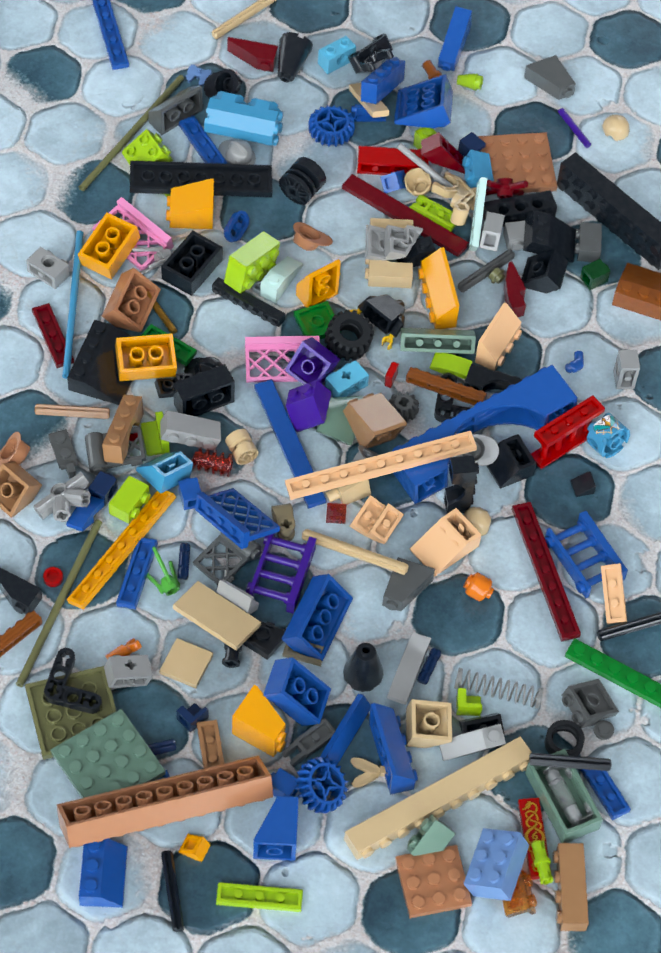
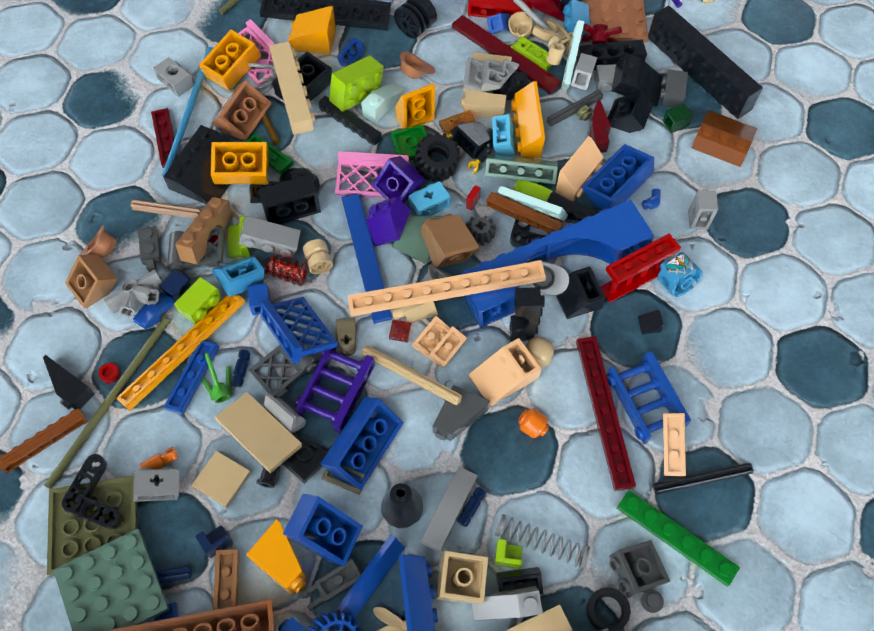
camera: 10 degrees right, 5 degrees up
none -> tan brick [269,41,315,135]
none -> clear orange plate [439,110,477,135]
none -> medium azure brick [492,114,515,156]
none -> light aqua tile [498,186,568,221]
none -> blue slope [582,144,654,210]

